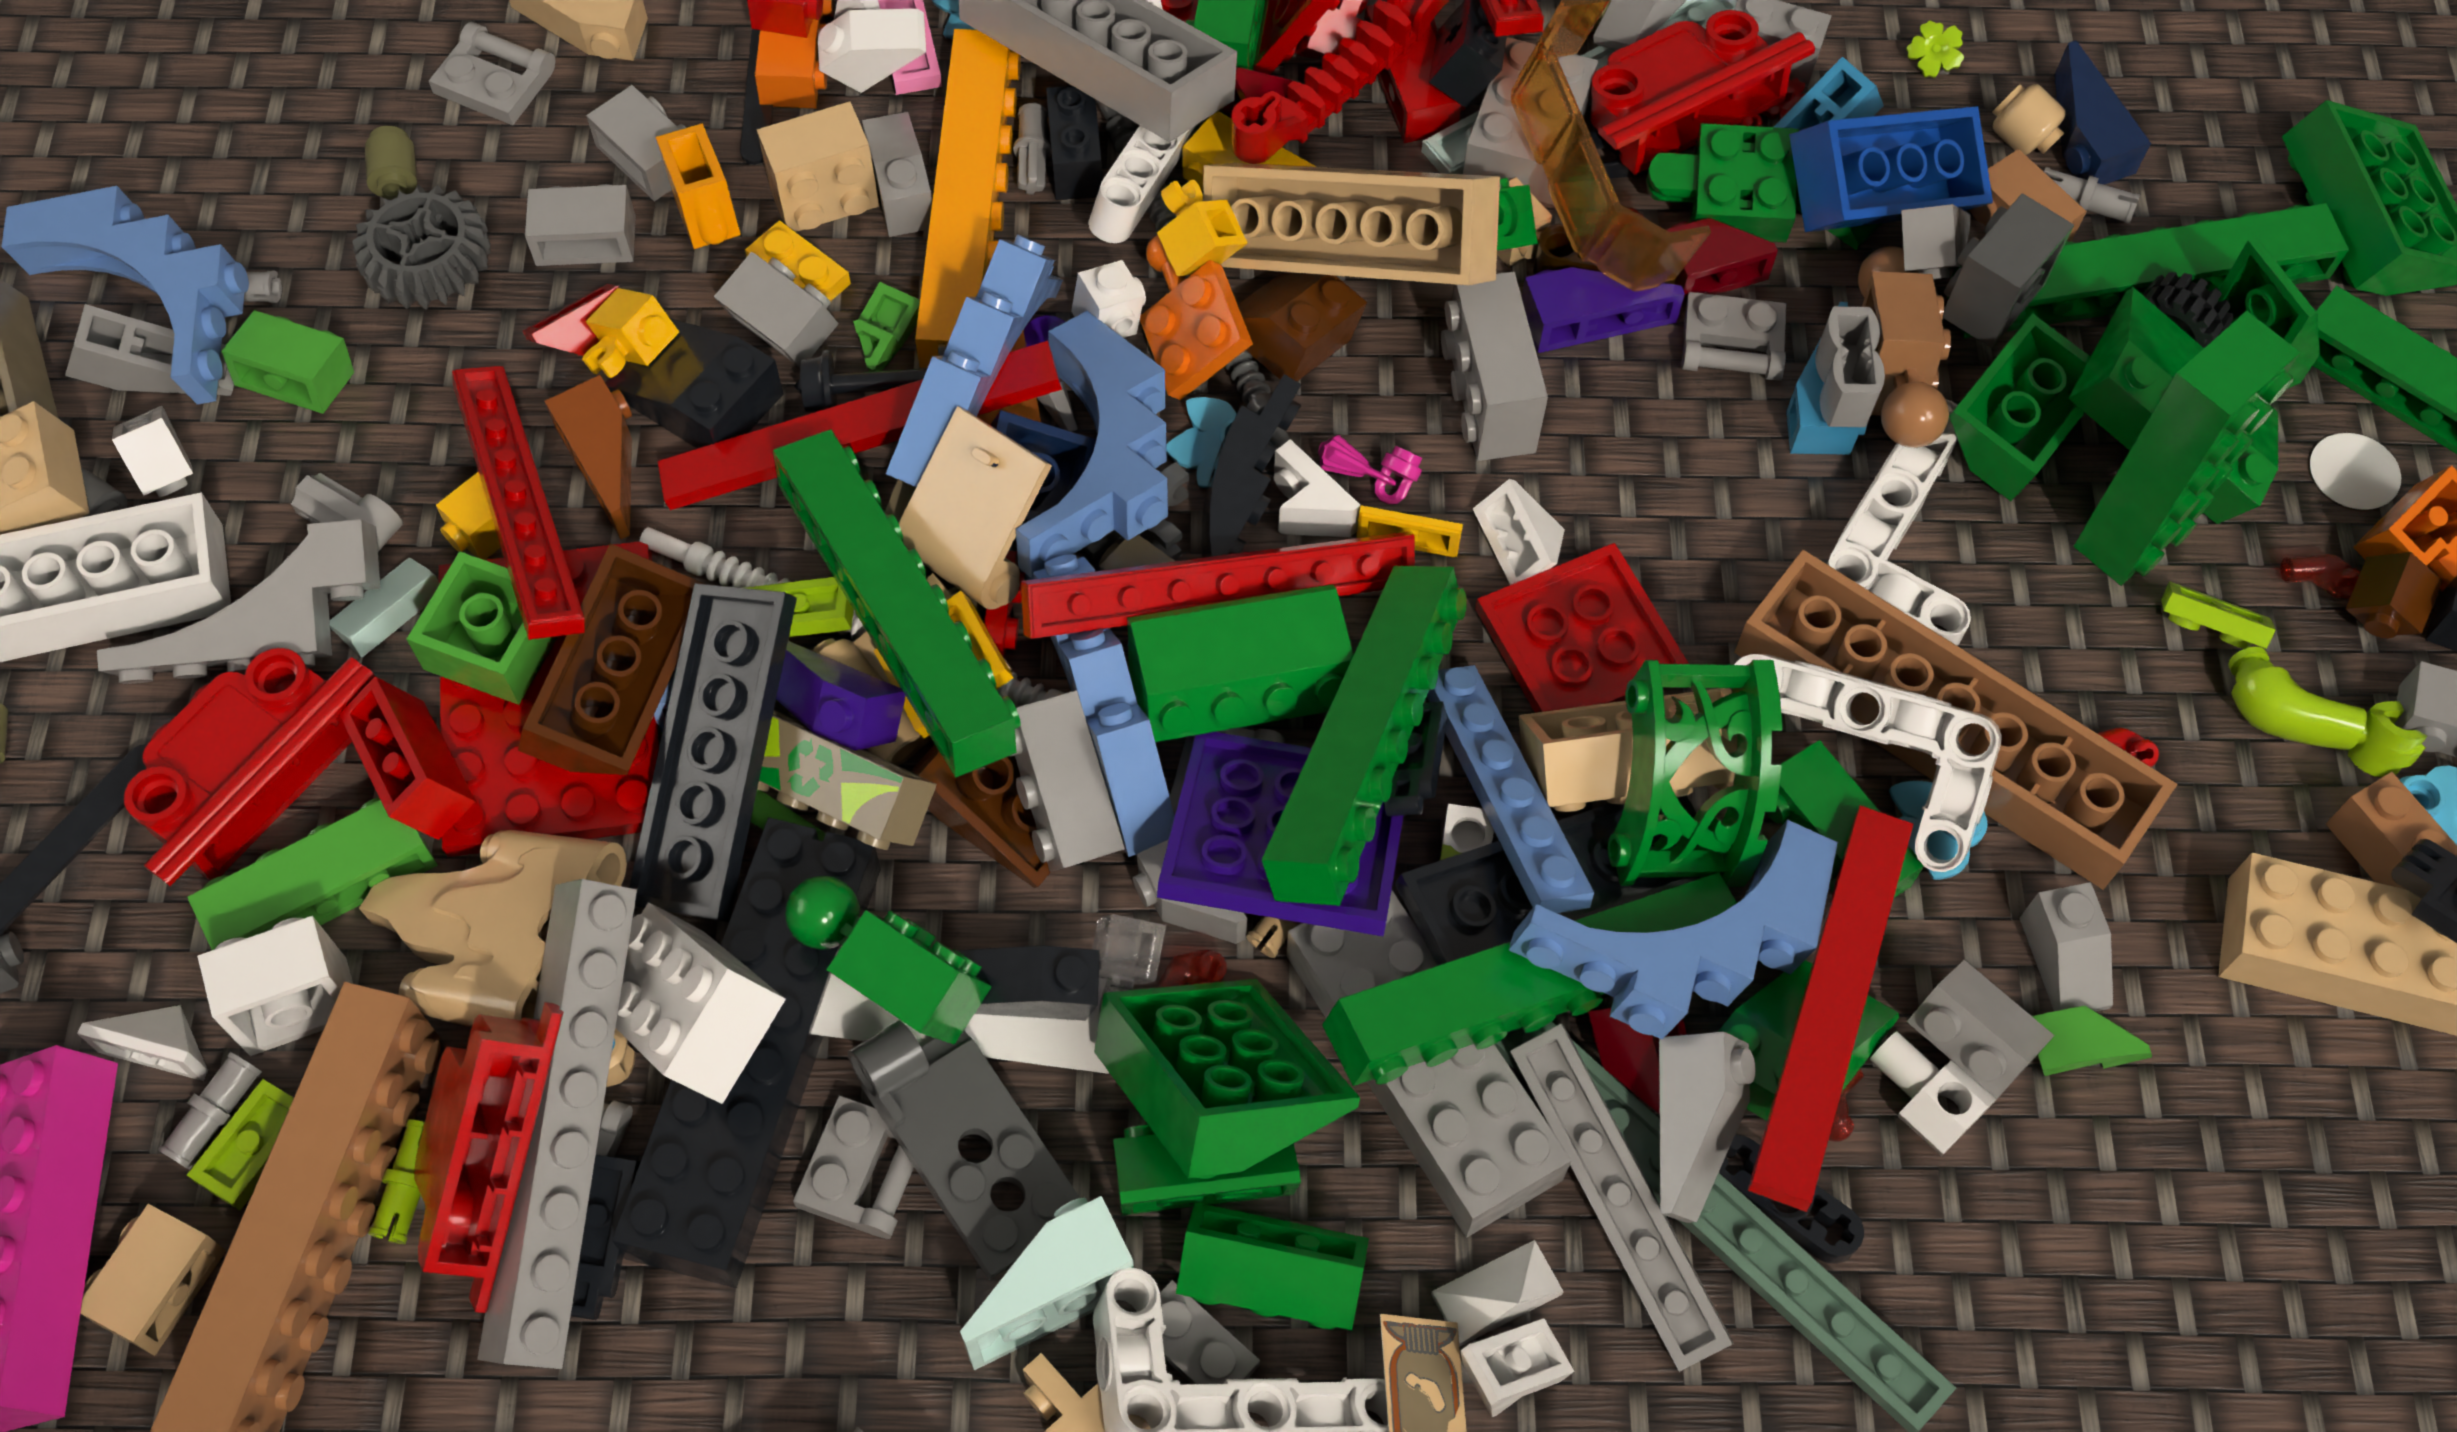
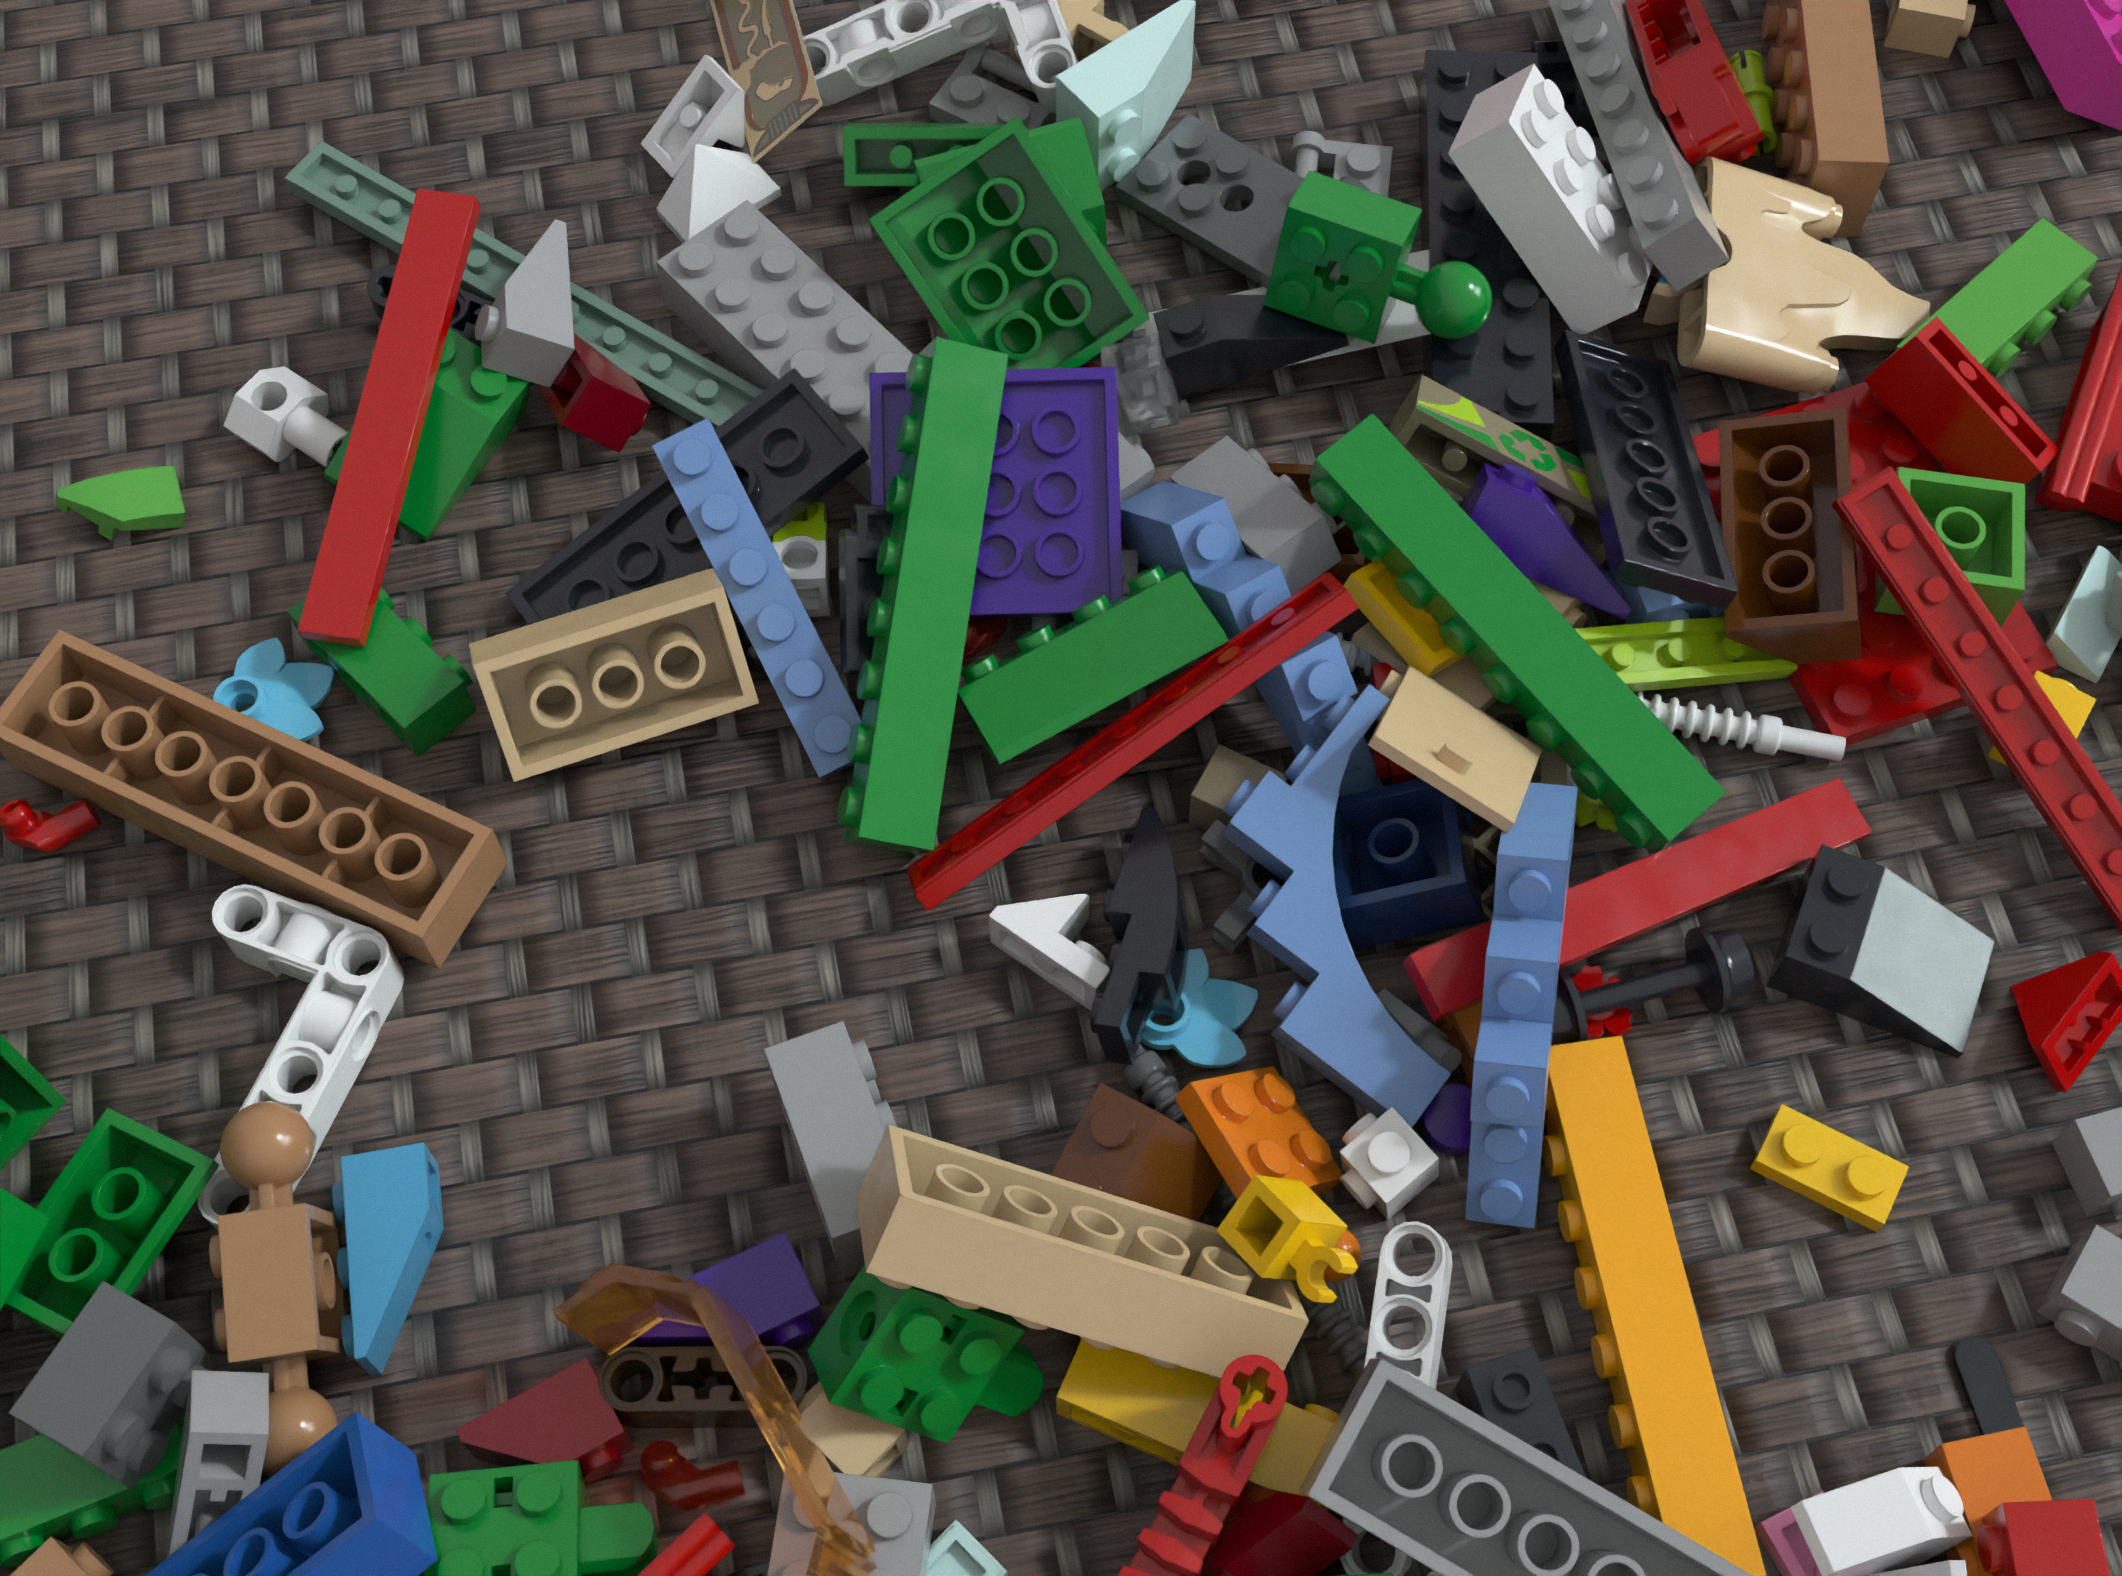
camera: 170 degrees right, 0 degrees up
white slope [77,1005,208,1081] -> none
light grey pin [157,1052,262,1170] -> none
lime plate [187,1079,294,1211] -> none
white brick [197,915,353,1056] -> none
dark orange slope [545,375,632,540] -> none
yellow brick [582,288,679,378] -> none
light orange torso [656,123,741,249] -> none
light grey brick [714,251,839,368] -> none
tan brick [757,101,880,232] -> none
bright green slope [853,282,920,372] -> none
light grey slope [862,112,932,237] -> none
light grey axle [1013,103,1051,195] -> none
dark pink piece [1318,435,1422,504] -> none
green brick [1322,873,1737,1086] -> none
yellow slope [1357,505,1463,557] -> none
white slope [1473,479,1565,585] -> none
red plate [1475,543,1689,713] -> none
medium blue arch [1509,820,1838,1040] -> none
light grey plate [1510,1024,1734,1372] -> none
green fence [1608,660,1782,887] -> none
light grey plate [1681,292,1786,381] -> none
white beam [1734,654,2002,872] -> none
light grey brick [1815,306,1885,427] -> none
light grey brick [1907,960,2055,1099] -> none
light grey slope [2019,882,2113,1012] -> none

